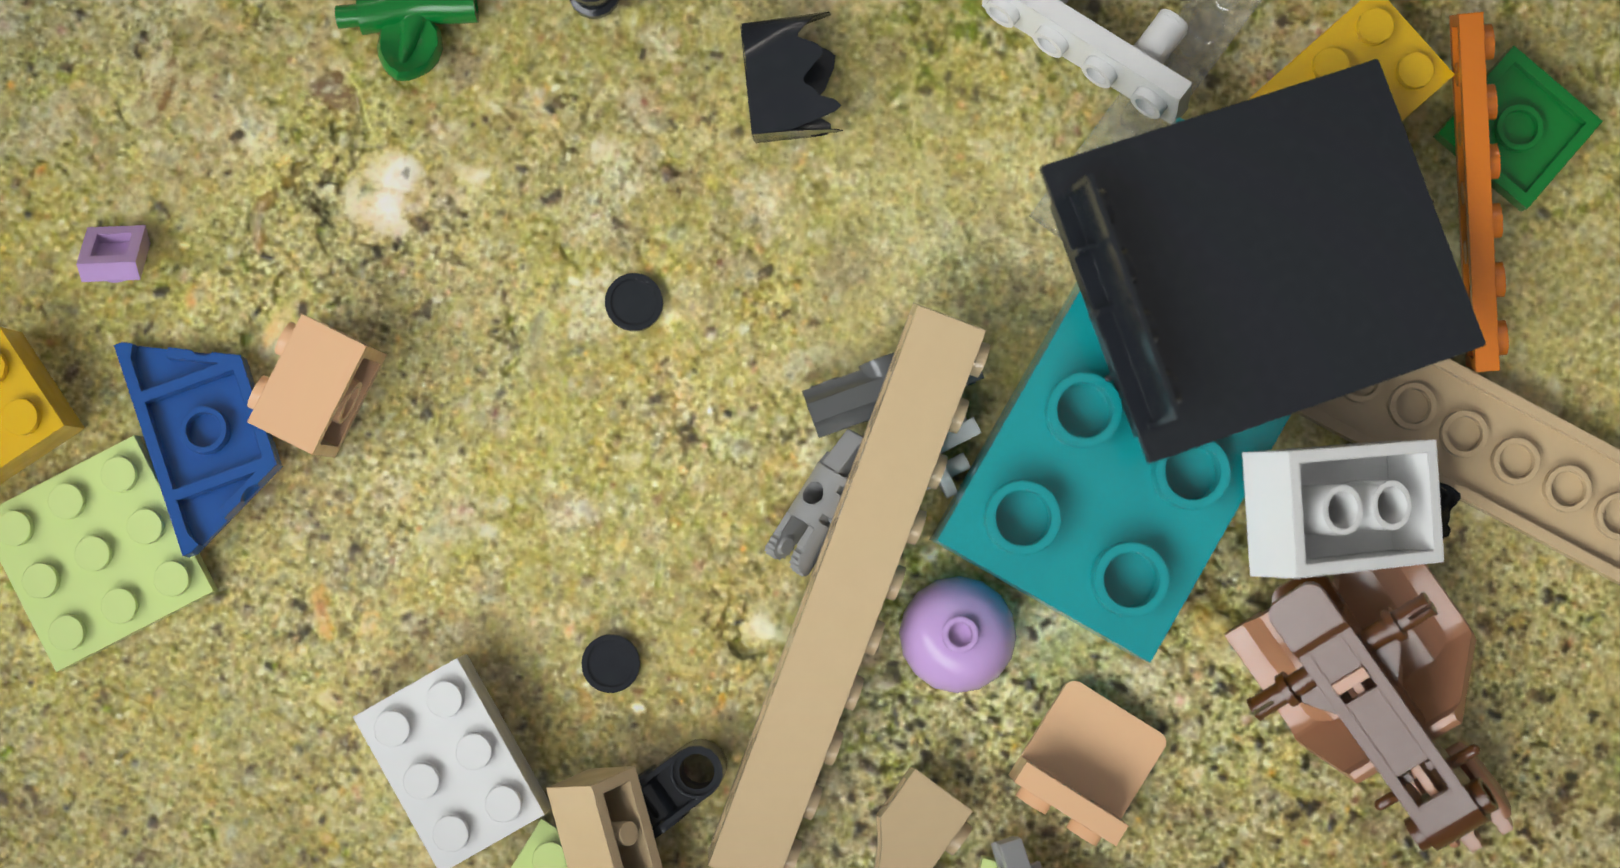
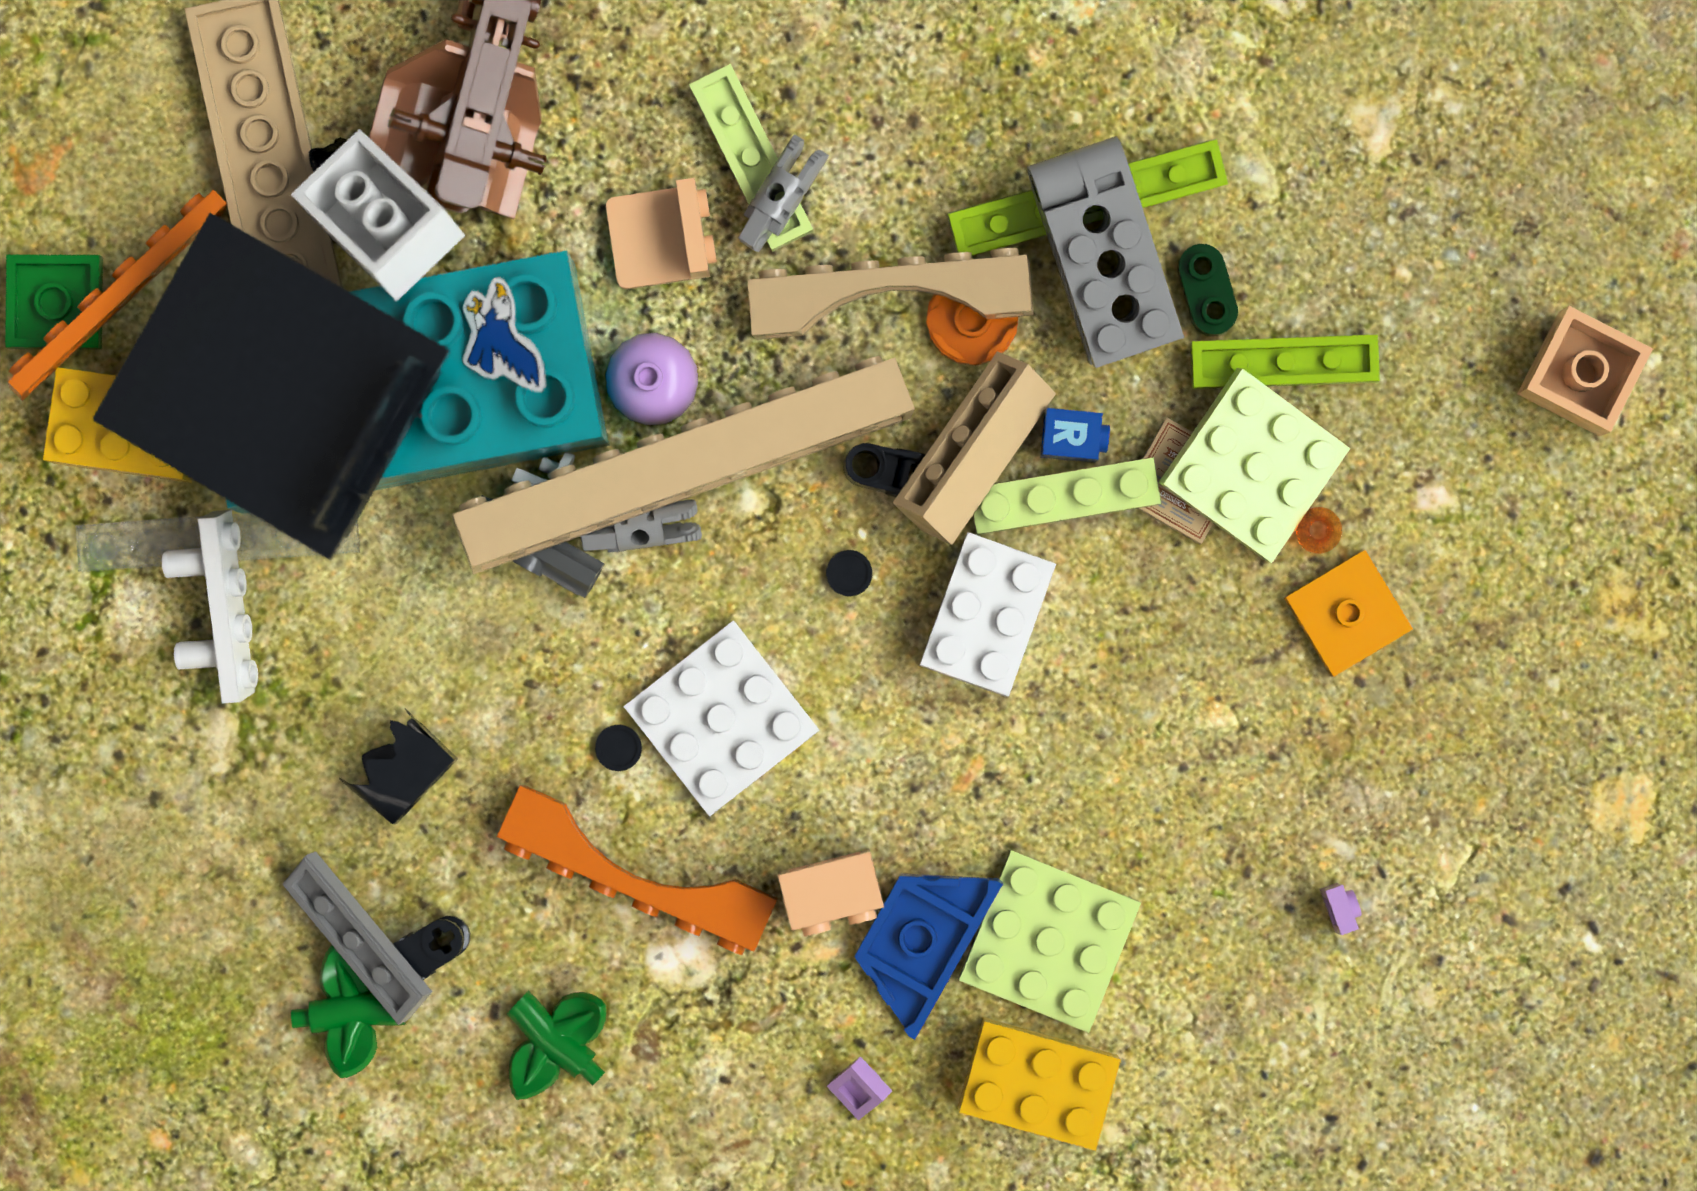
camera: 130 degrees left, 0 degrees up
none -> sticker [463,278,546,392]
none -> orange arch [497,785,778,955]
none -> white plate [623,620,820,817]

